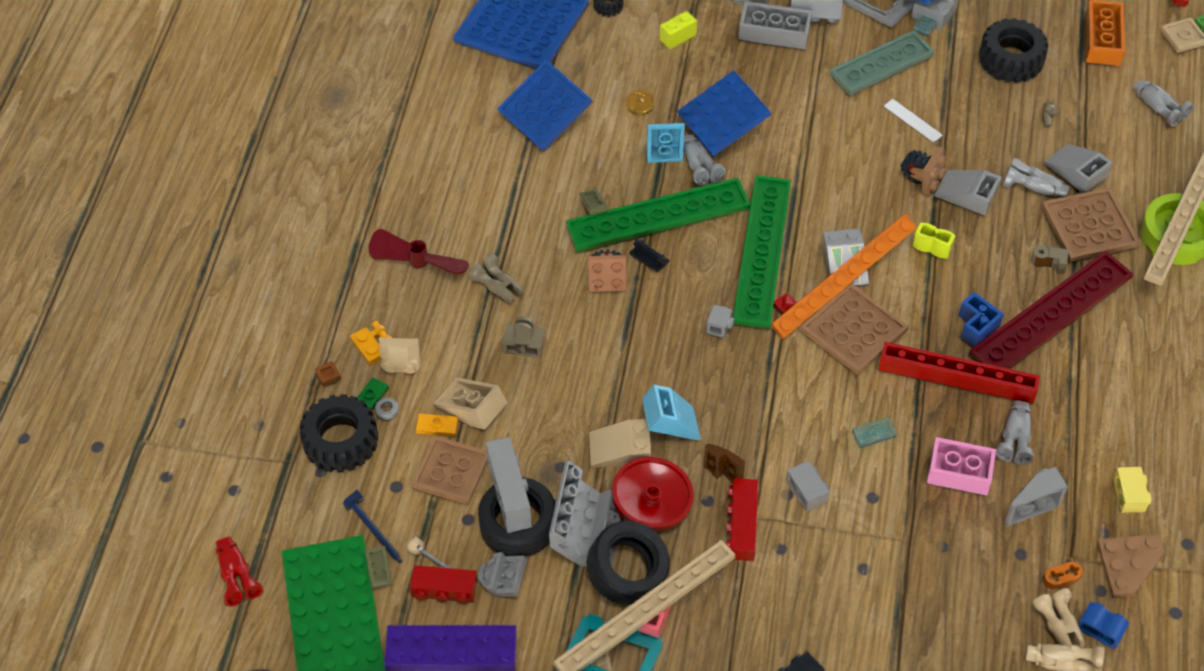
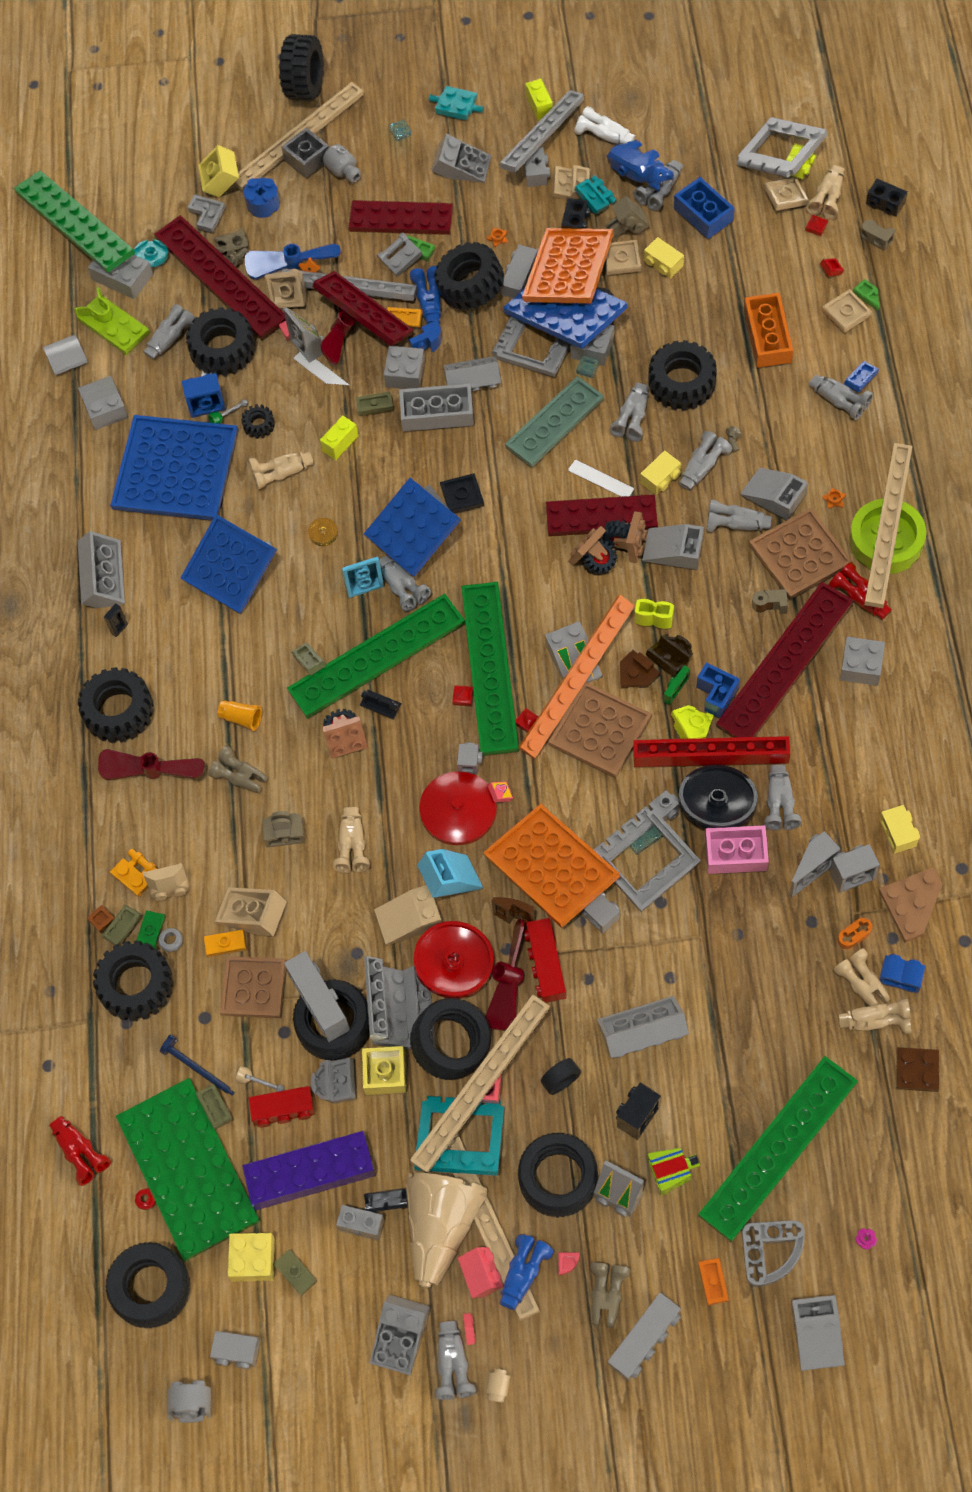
camera: 10 degrees left, 10 degrees up
none -> light grey slope [78,531,125,608]
none -> black tyre [78,667,154,743]
none -> olive plate [102,905,142,947]
none -> black plate [104,603,128,637]
none -> red plate [135,1189,156,1210]
none -> light orange plant [217,701,262,731]
none -> tan piece [248,452,314,489]
none -> tan piece [333,807,370,873]
none -> olive plate [355,392,393,416]
none -> light yellow brick [362,1046,406,1095]
none -> red dish [419,771,497,846]
none -> black plate [440,473,484,514]
none -> red tile [452,685,473,706]
none -> orange plate [483,804,620,928]
none -> dark red piece [485,919,524,1031]
none -> tile [488,782,513,803]
none -> black tyre [541,1058,581,1095]
none -> dark red plate [546,494,658,537]
none -> plate [568,526,617,575]
none -> light grey hinge [593,806,701,912]
none -> light grey slope [597,996,689,1058]
none -> light grey piece [609,383,649,442]
none -> reddish brown plate [620,650,660,688]
none -> light yellow brick [640,451,681,495]
none -> dark brown slope [646,634,693,677]
none -> light grey brick [649,790,679,822]
none -> green plate [663,665,690,705]
none -> neon yellow plate [671,705,714,739]
none -> light grey piece [679,431,732,490]
none -> black dish [679,765,758,829]
none -> orange plate [822,488,846,509]
none -> red piece [828,562,892,620]
none -> light grey brick [829,844,880,893]
none -> light grey brick [840,637,885,686]
none -> plate [844,361,879,393]

